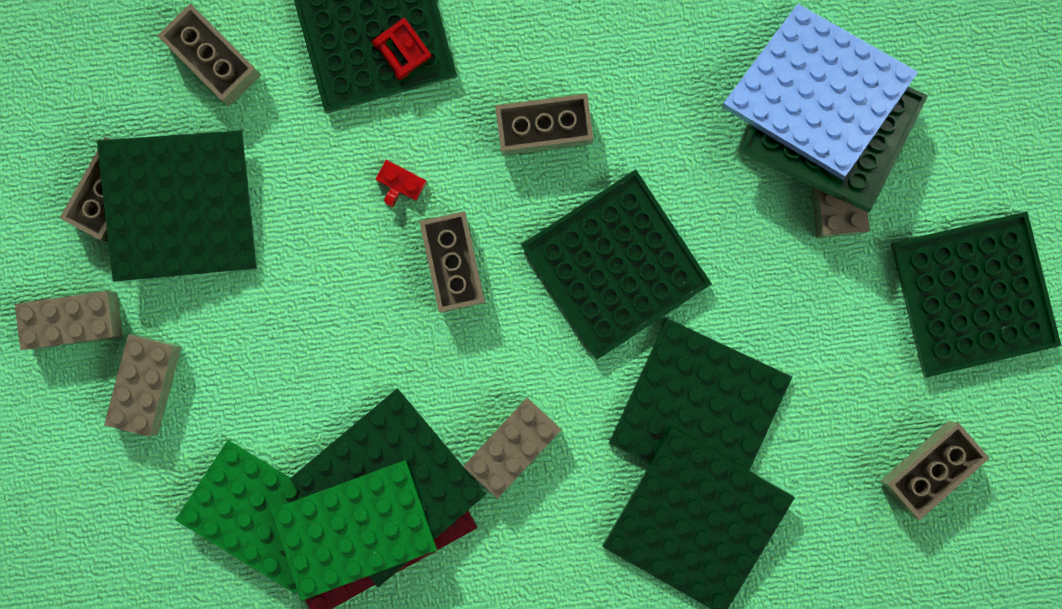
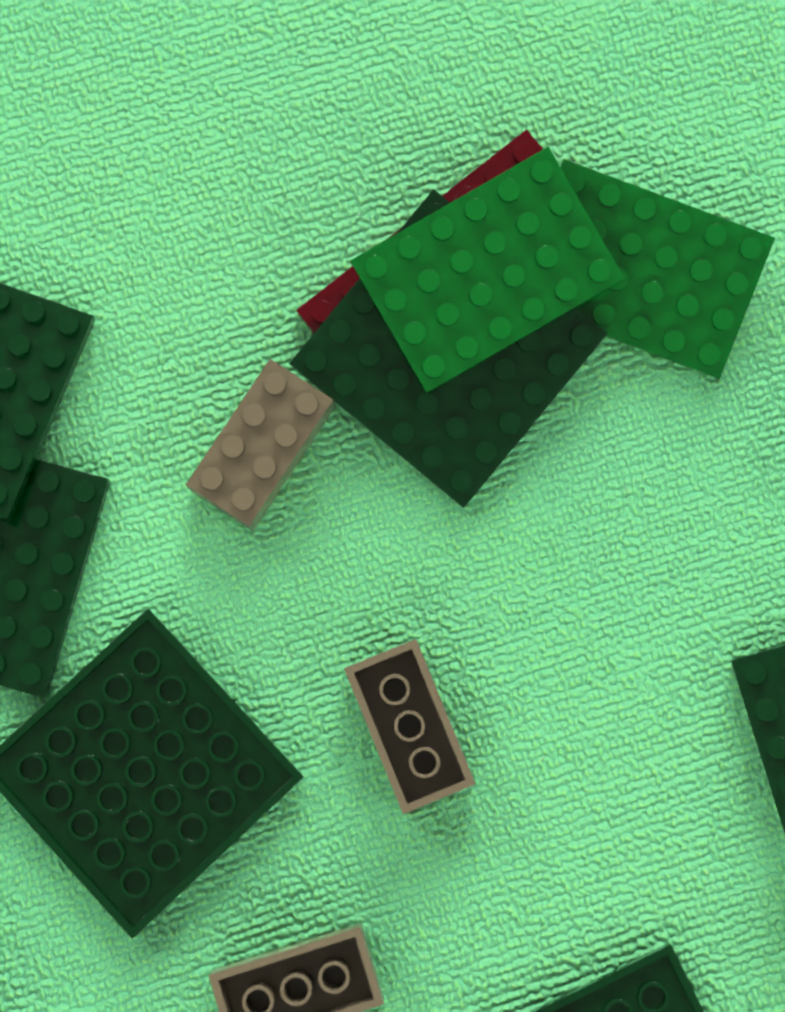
camera: 170 degrees right, 5 degrees down
red plate [375,160,427,207] -> none

